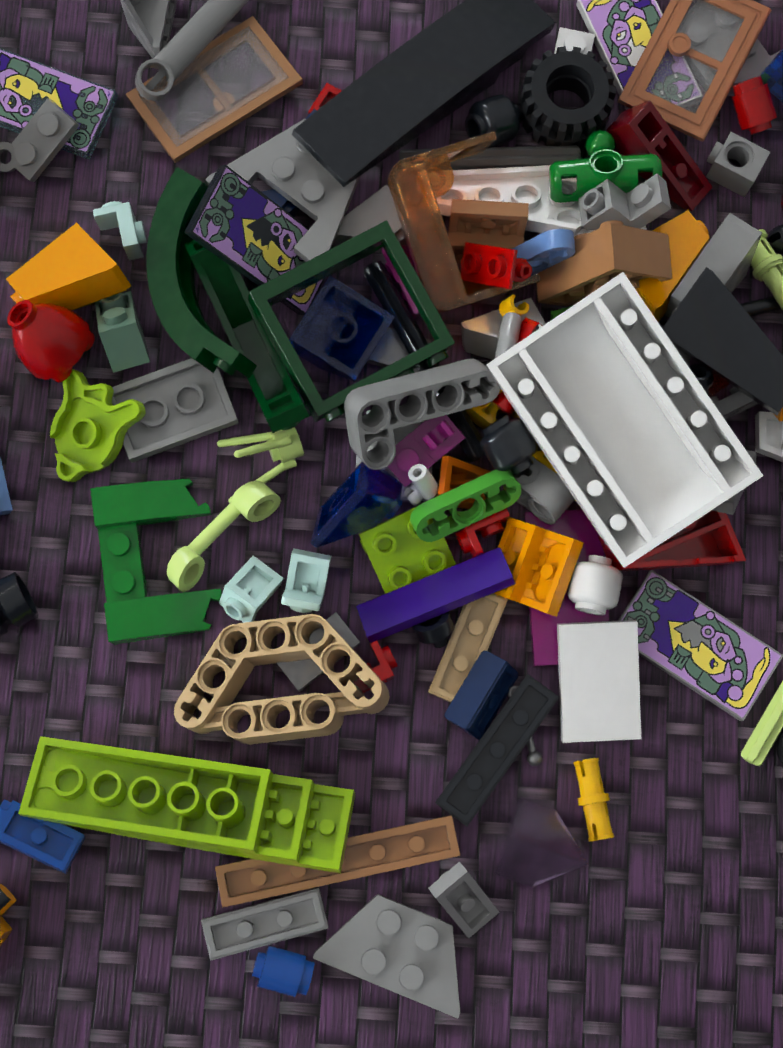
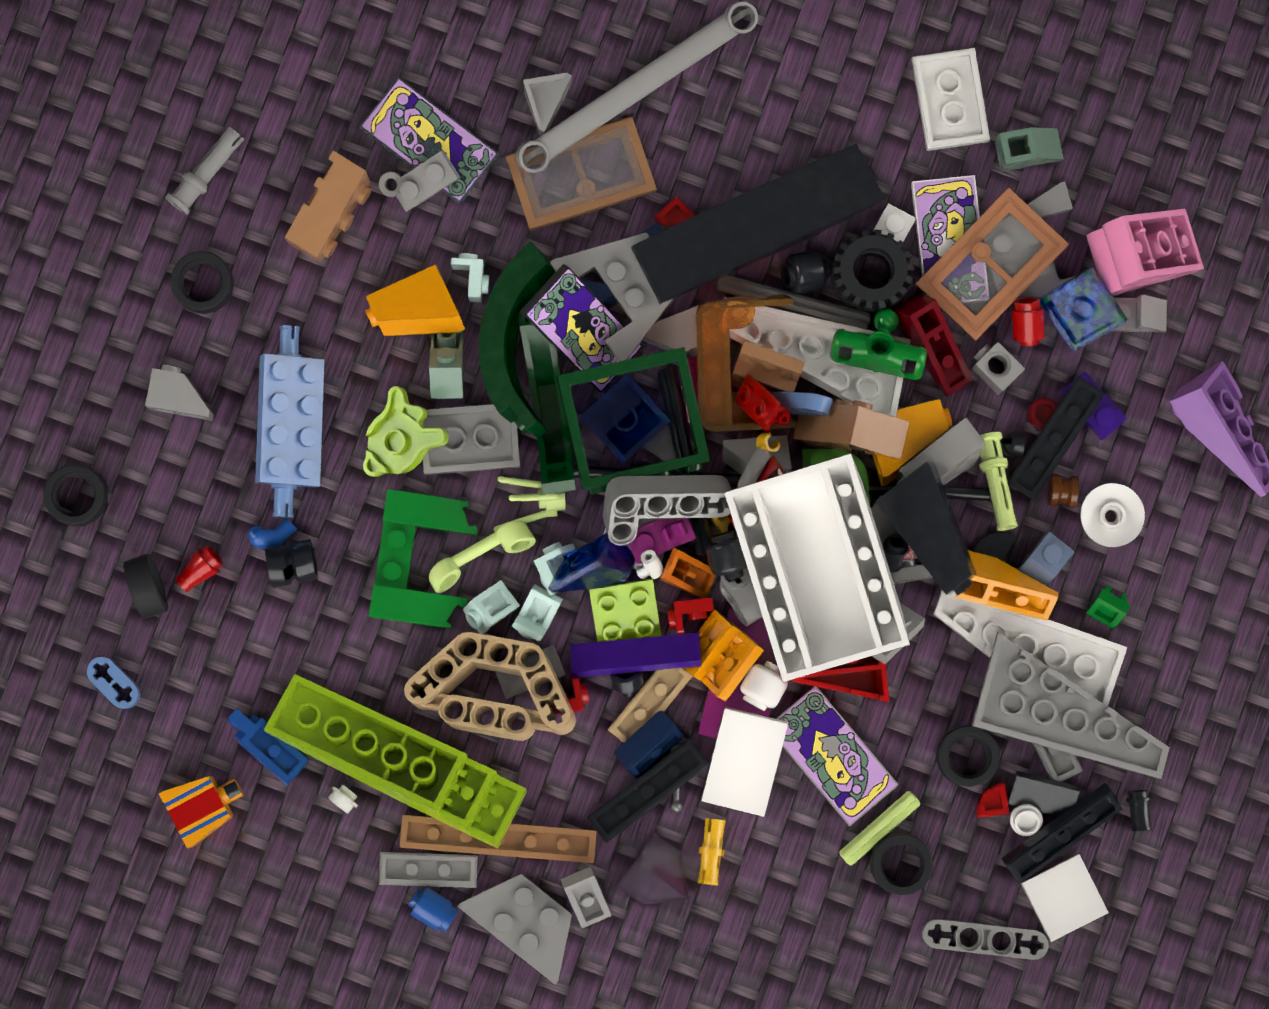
camera: 15 degrees right, 5 degrees up
red piece [7,300,95,382] -> none
bright green beam [410,469,522,542] -> none
light grey slope [578,174,671,230] -> none
none -> white plate [328,785,358,814]
none -> light aqua bracket [534,542,575,596]

